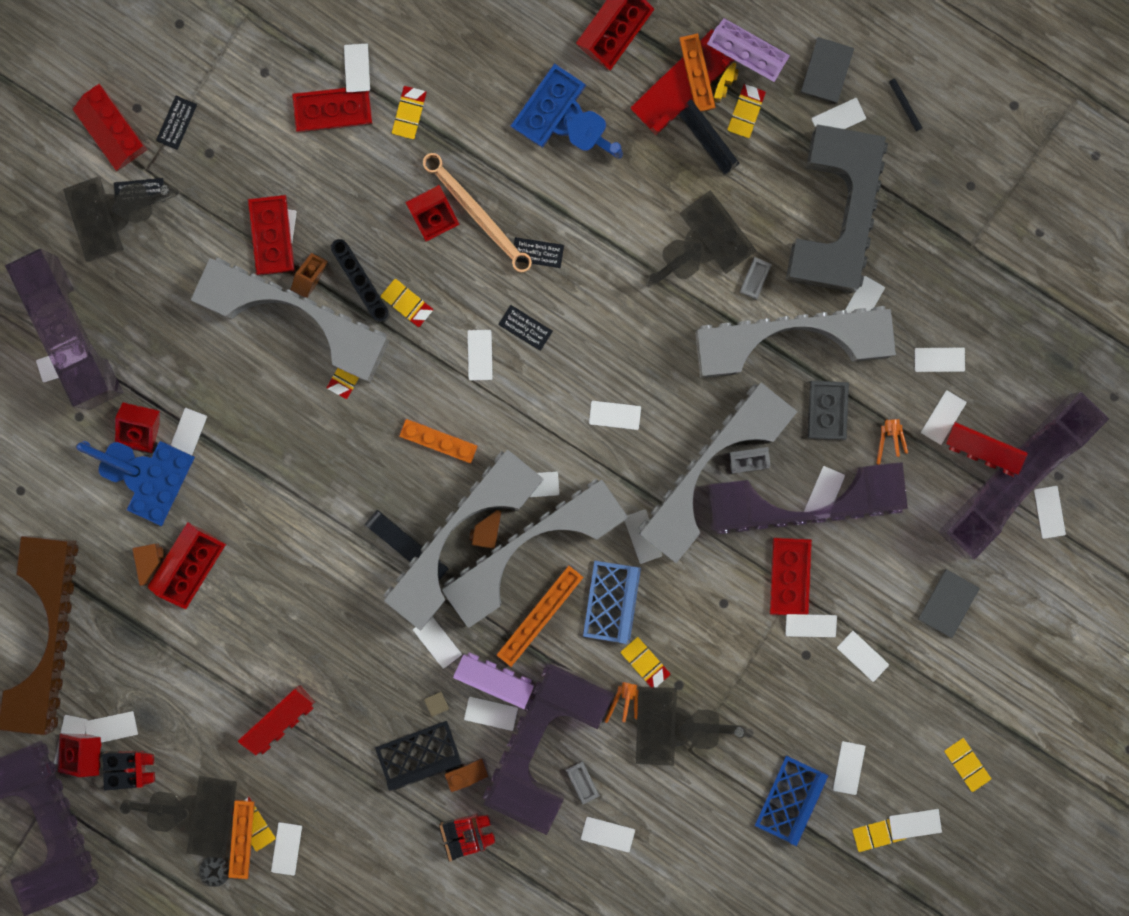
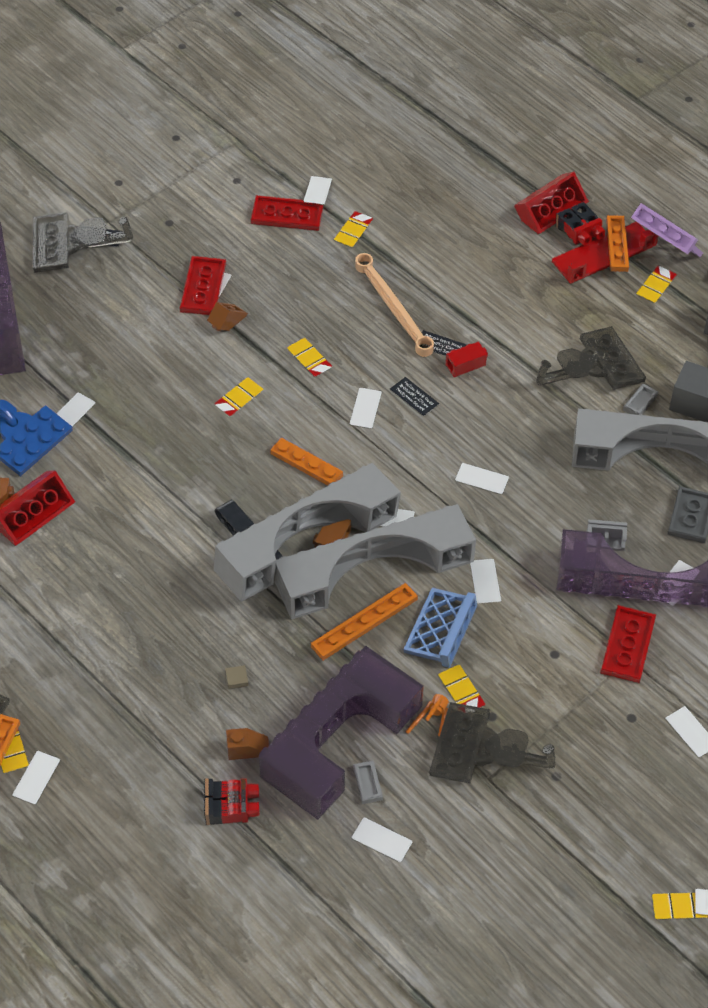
camera: 10 degrees right, 35 degrees down
red slope [73,84,148,171] -> none
red slope [115,402,160,453] -> none
black sticker [156,95,197,150] -> none
light grey arch [191,257,390,383] -> none
red slope [238,685,315,756] -> none
black beam [331,239,390,323] -> none
black fence [375,721,463,792] -> none
red slope [405,185,460,242] -> none
white sticker [413,617,462,669] -> none
lavender slope [453,652,534,709] -> none
white sticker [464,697,518,731] -> none
blue plate [511,63,623,159] -> none
light grey arch [638,383,798,563] -> none
black fence [679,99,740,176] -> none
yellow slope [714,62,739,103] -> none
blue fence [755,755,829,847] -> none
white sticker [786,614,837,637] -> none
white sticker [833,741,865,795] -> none
none -> red brick [445,341,488,377]
none -> hips [556,202,605,246]

